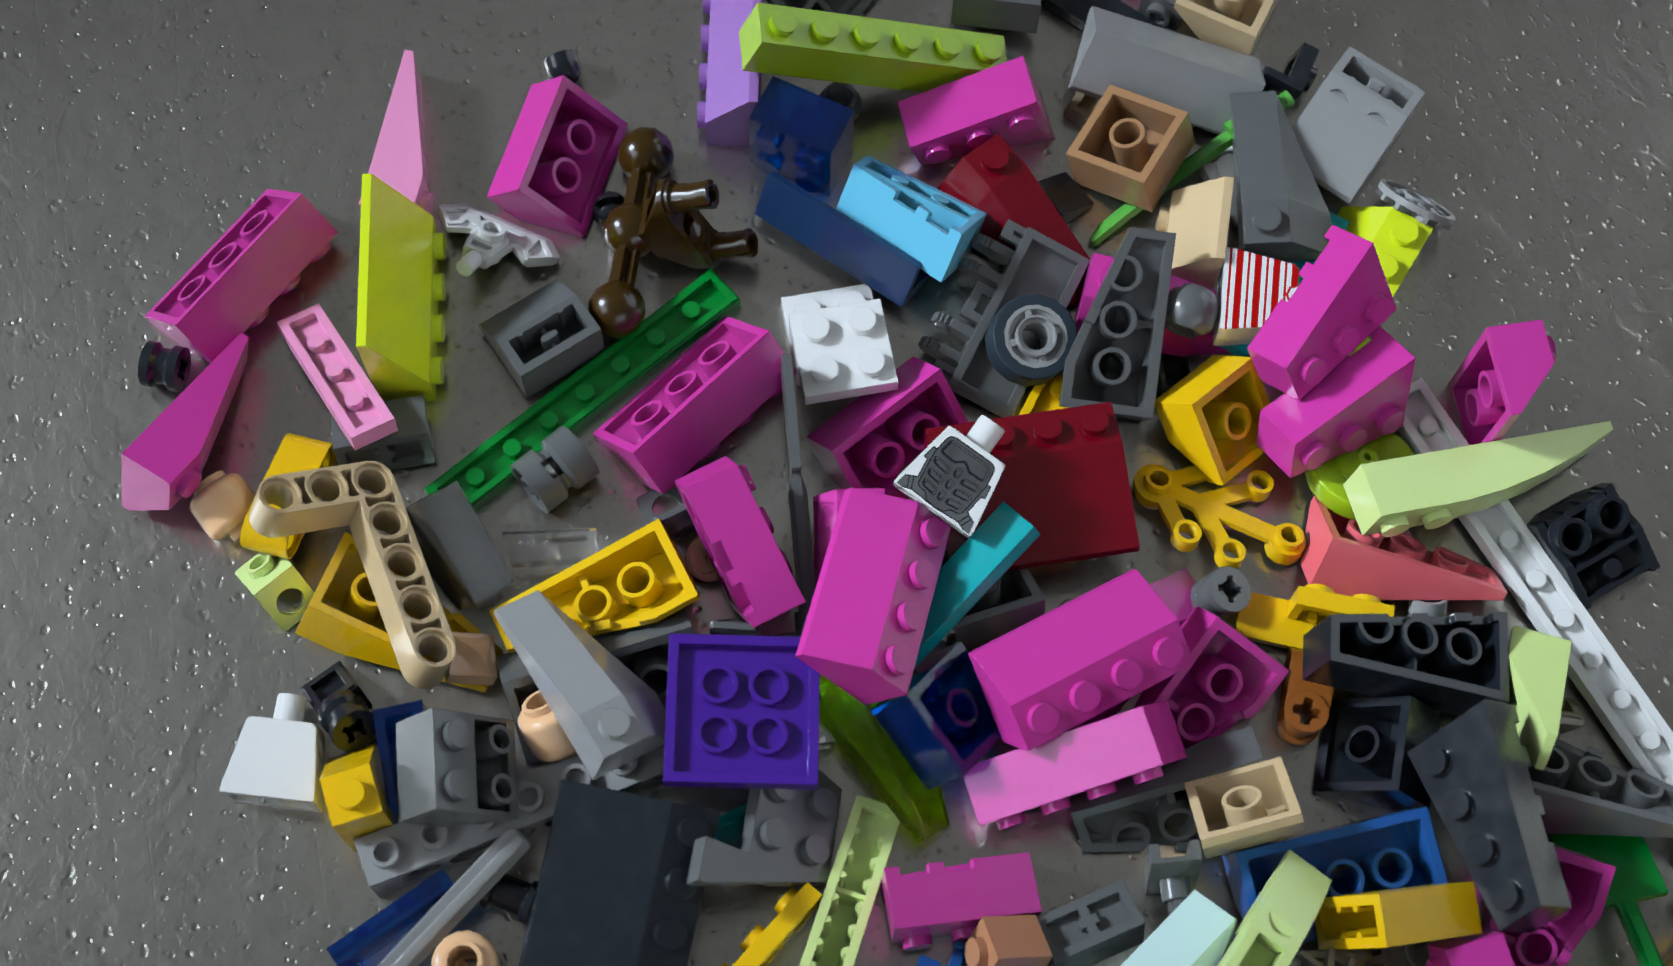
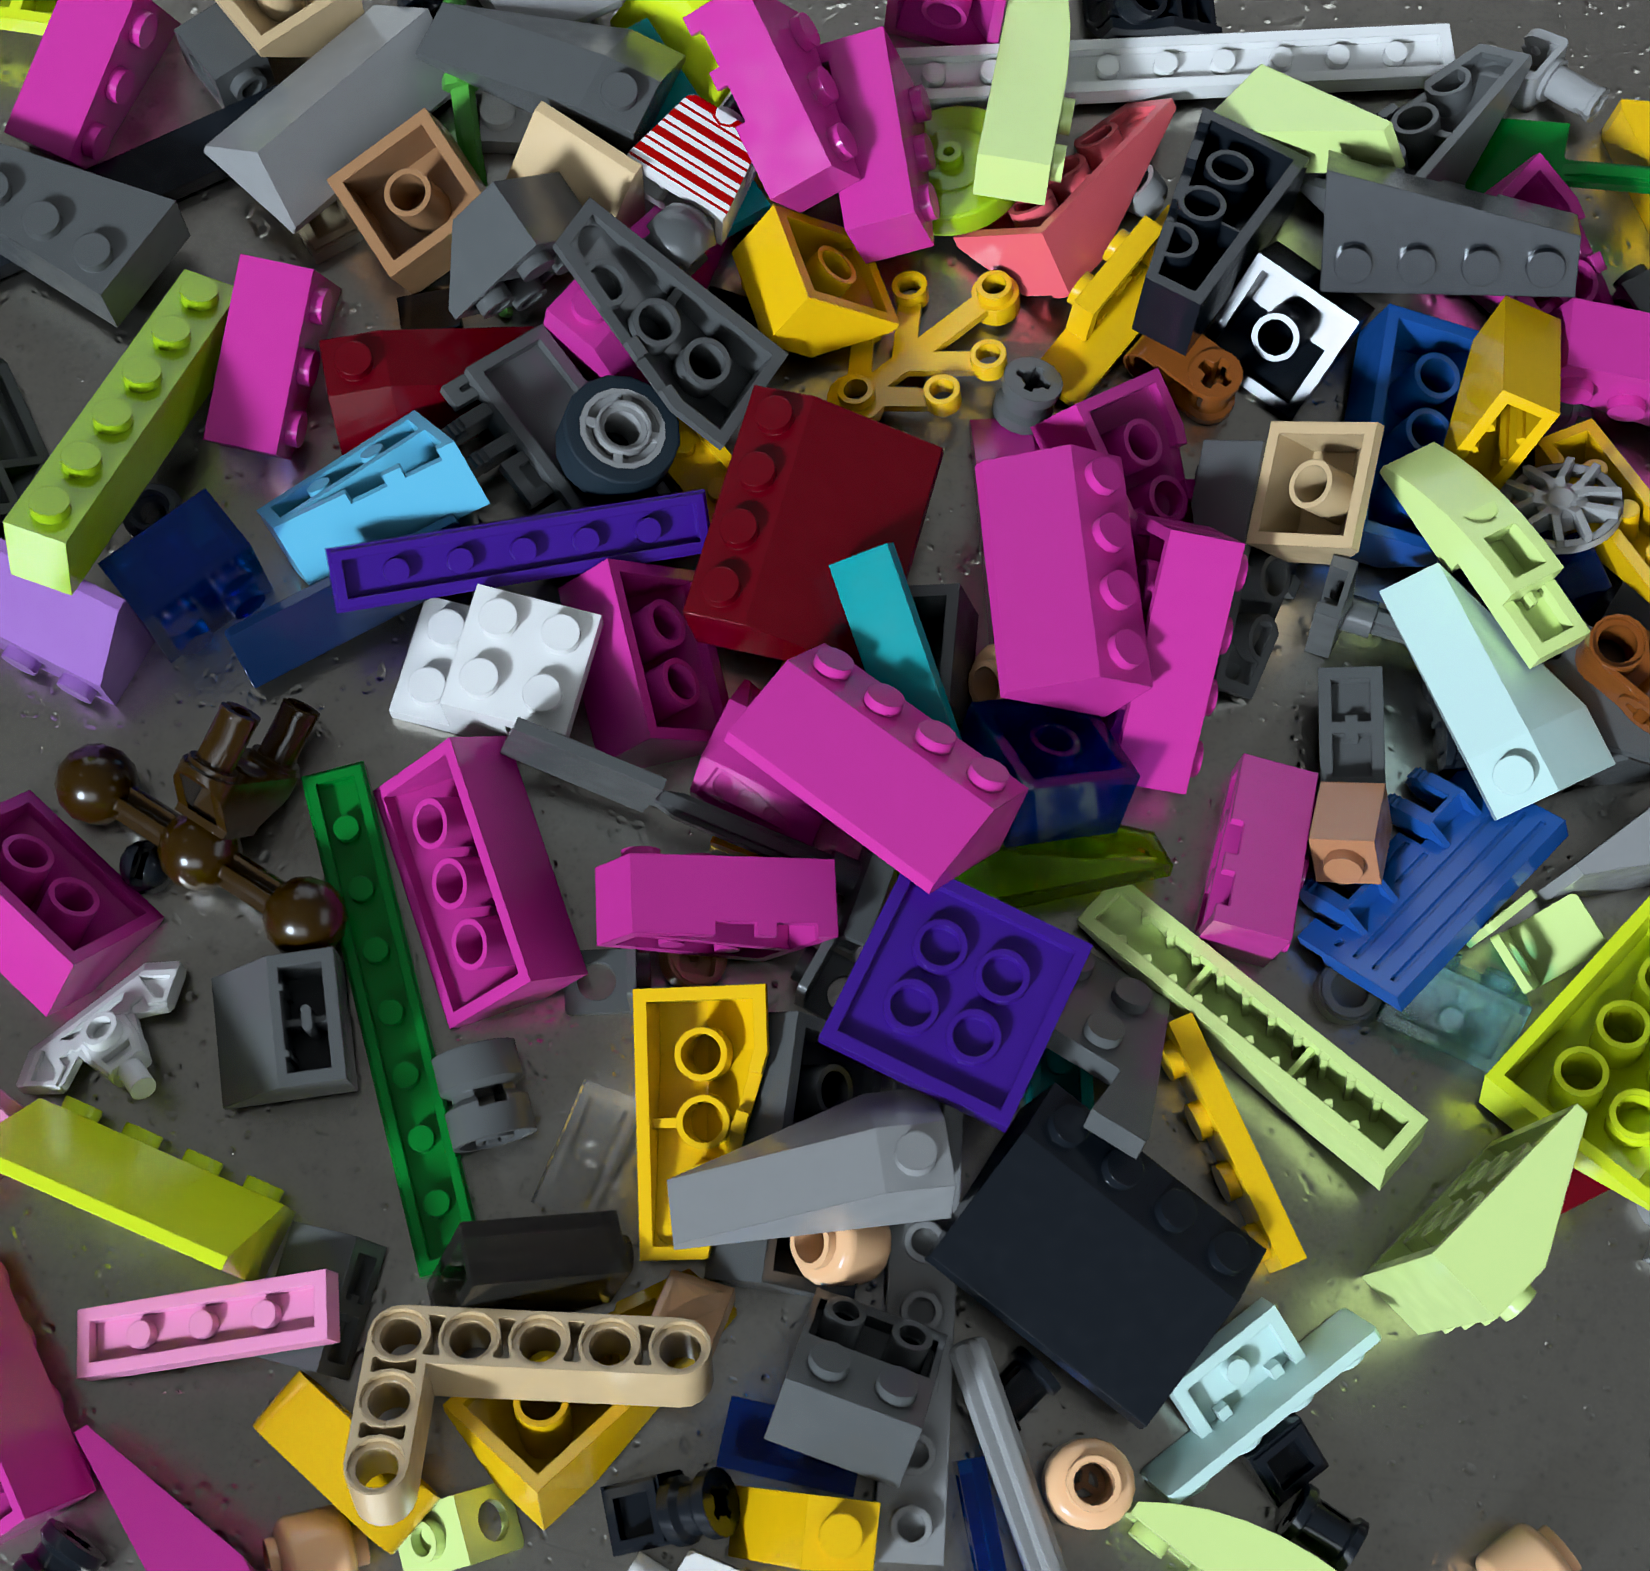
camera: 70 degrees left, 5 degrees up
torso [893,415,1005,538] -> none
none -> dark purple tile [324,489,710,614]
none -> dark grey slope [449,172,583,319]

